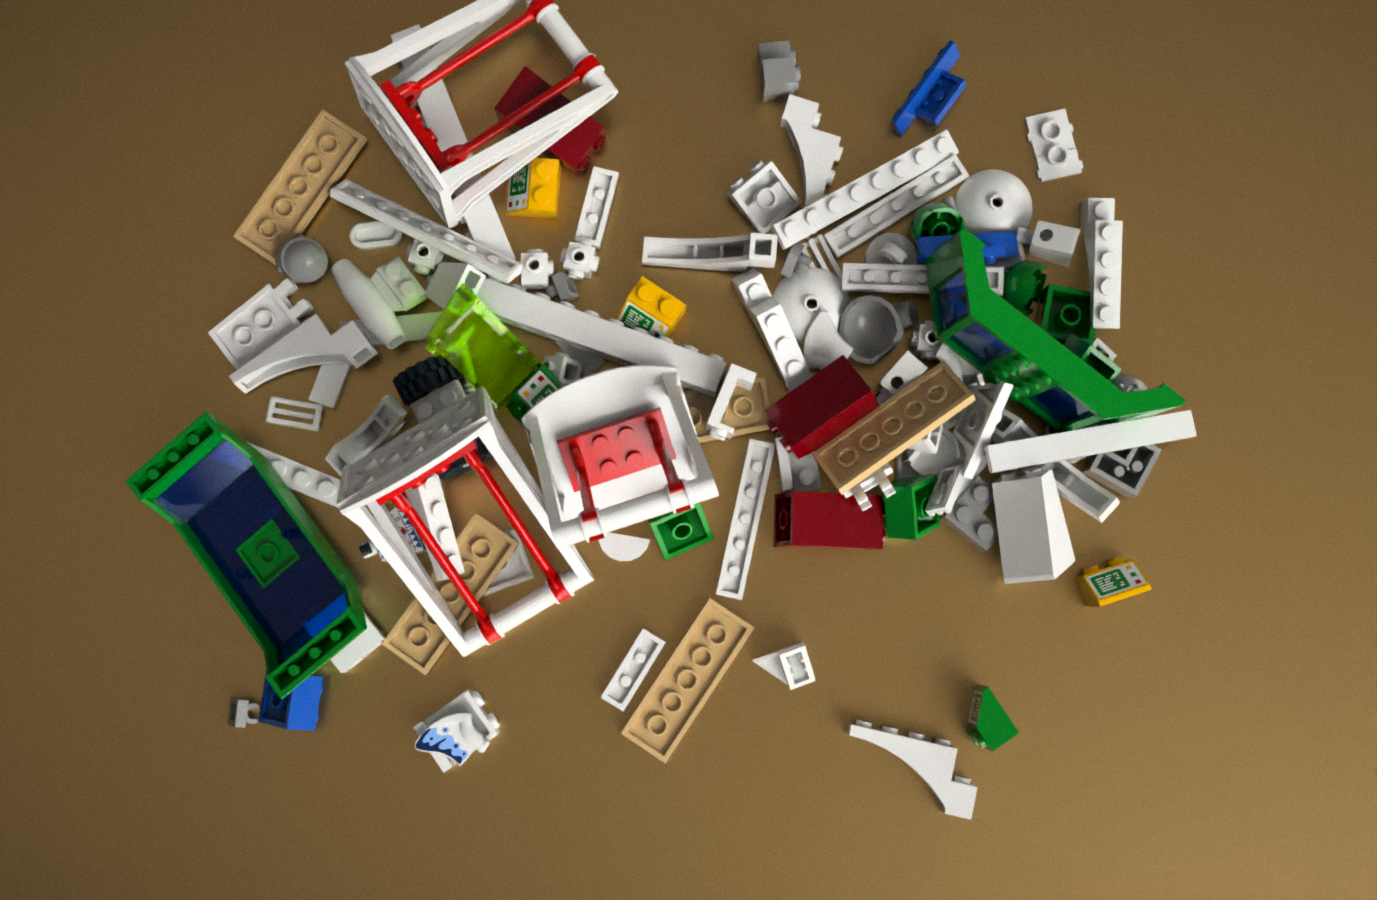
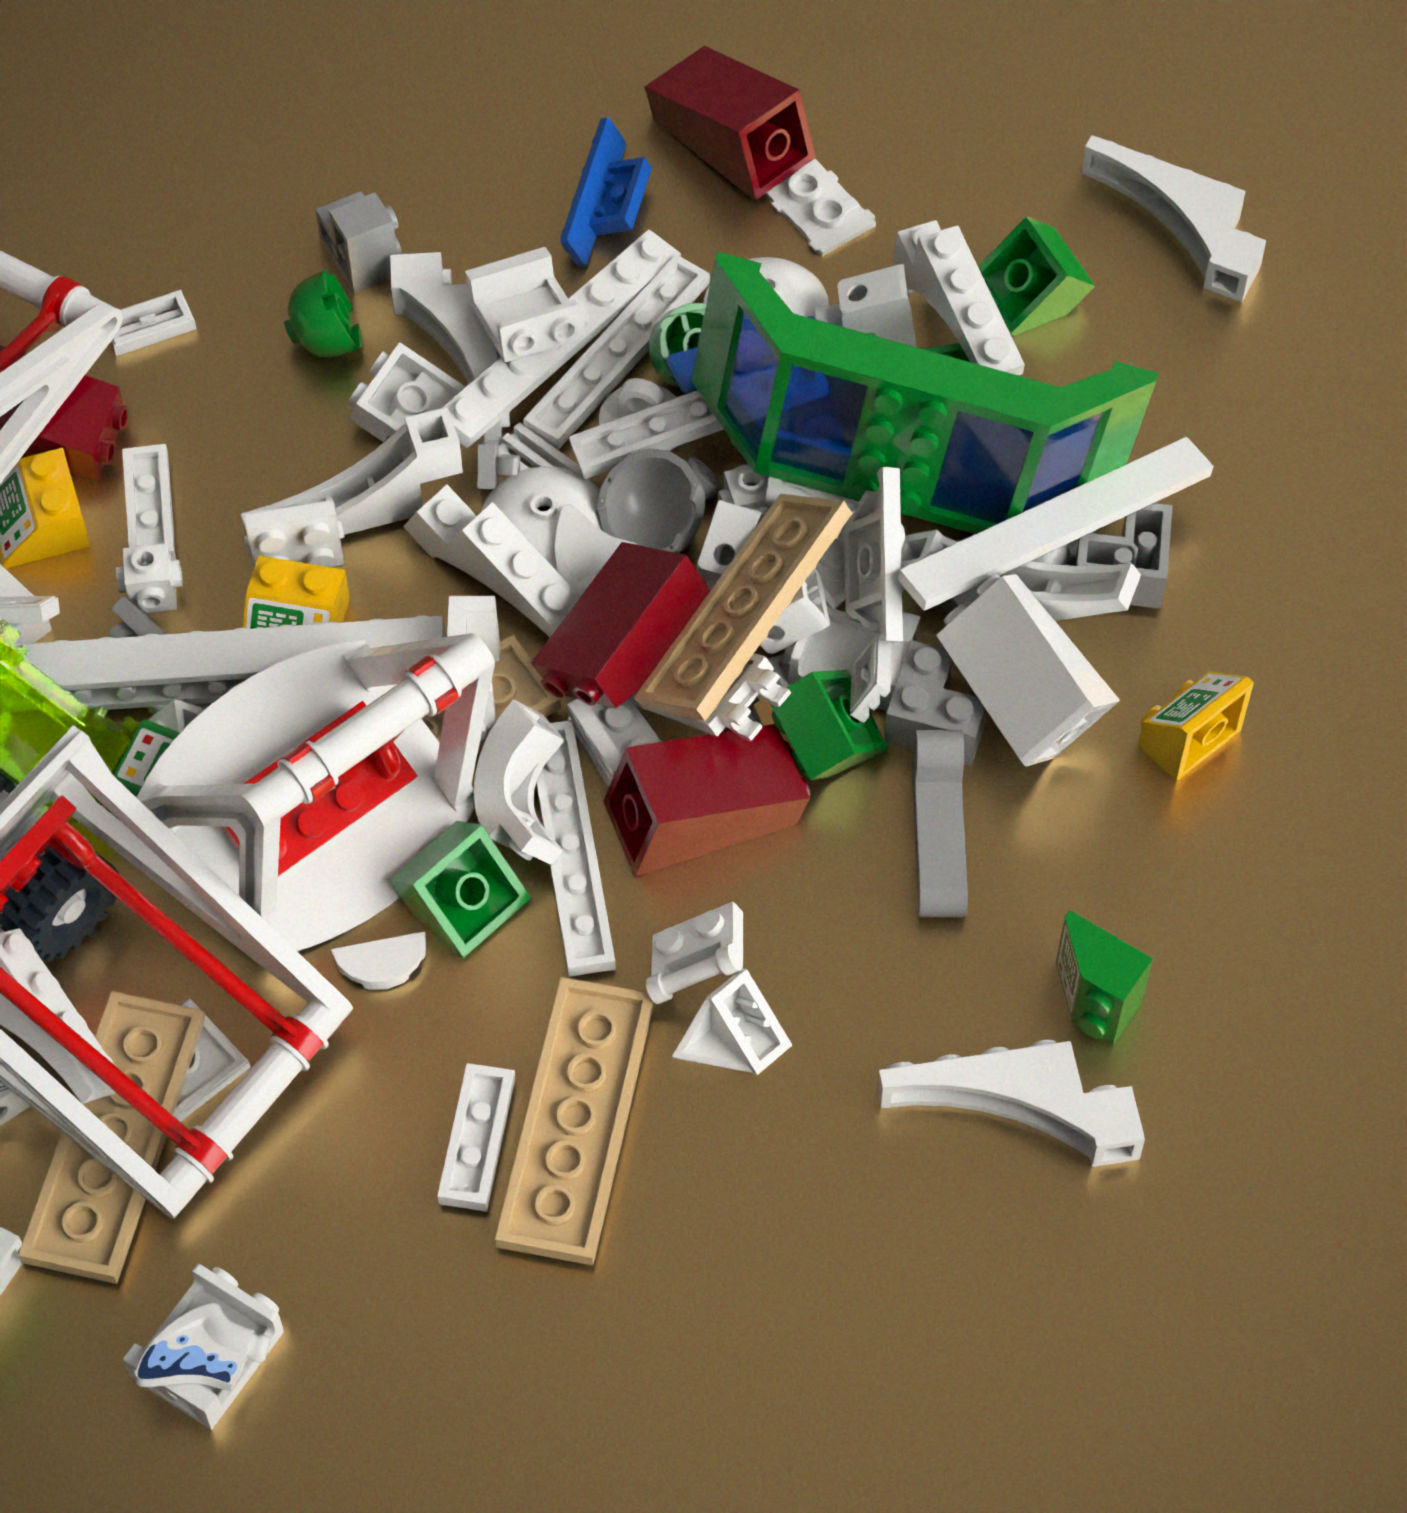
camera: 20 degrees left, 25 degrees down
white brick [516,249,554,290] -> none
none -> white tile [110,290,196,356]
none -> white plate [244,500,344,567]
none -> green cylinder [284,270,363,358]
none -> white panel [465,247,586,362]
none -> white arch [474,699,565,865]
none -> dark red slope [644,45,816,200]
none -> white plate [646,901,743,1004]
none -> light grey beam [912,730,968,917]
none -> green slope [978,216,1095,336]
none -> white arch [1081,135,1266,302]

